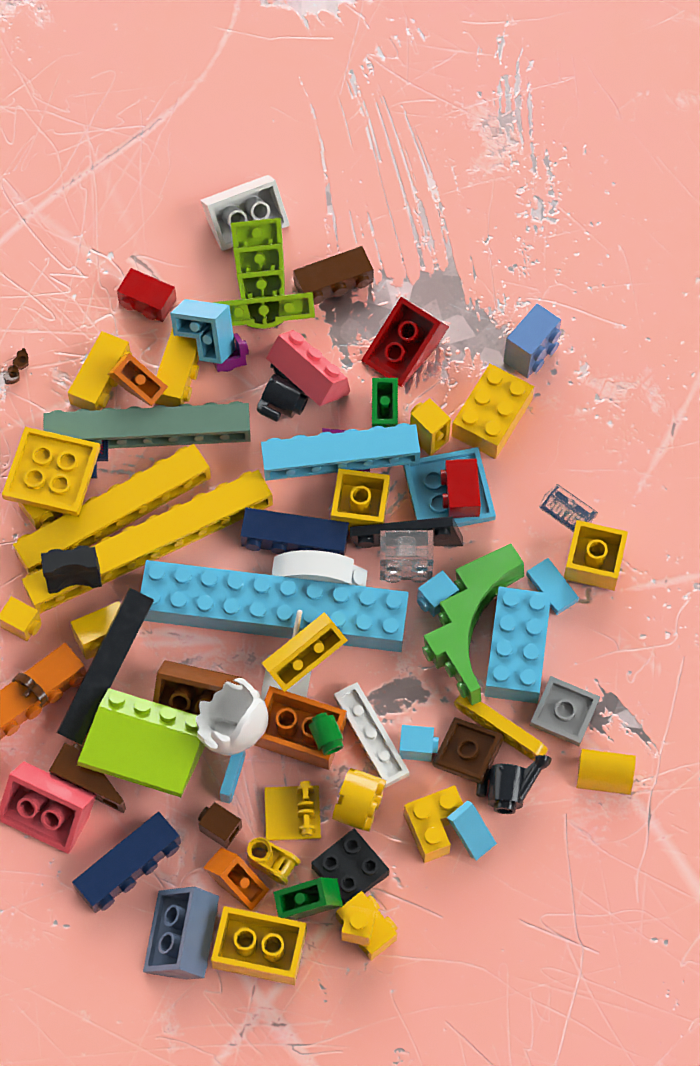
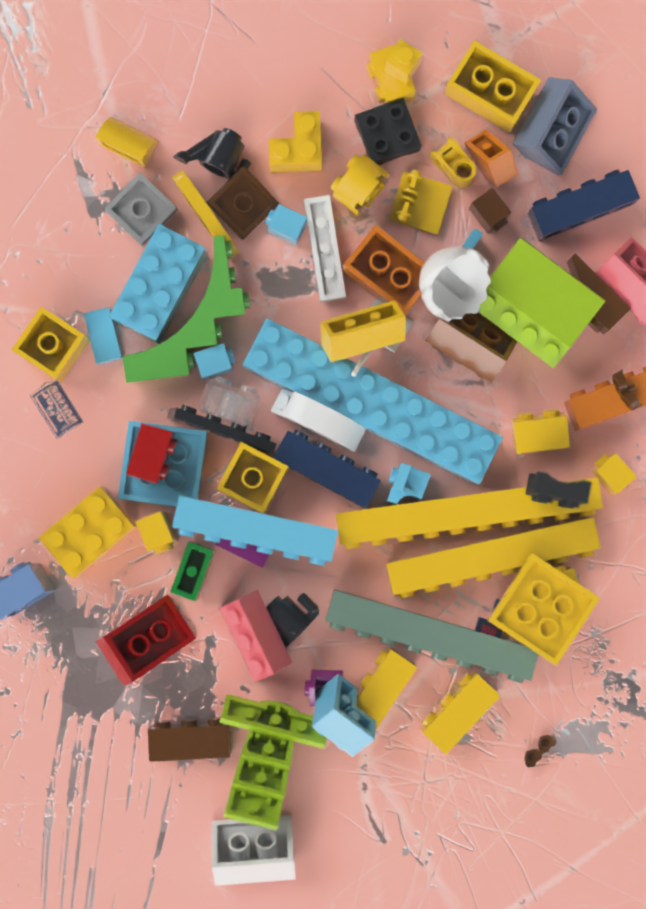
camera: 165 degrees left, 20 degrees up
black tile [56,588,154,745] -> none
orange slope [107,353,168,406] -> none
red brick [117,268,177,322] -> none
green brick [273,877,343,920] -> none
green brick [309,712,344,756] -> none
medium azure tile [447,800,497,861] -> none
none -> medium azure brick [386,463,431,505]

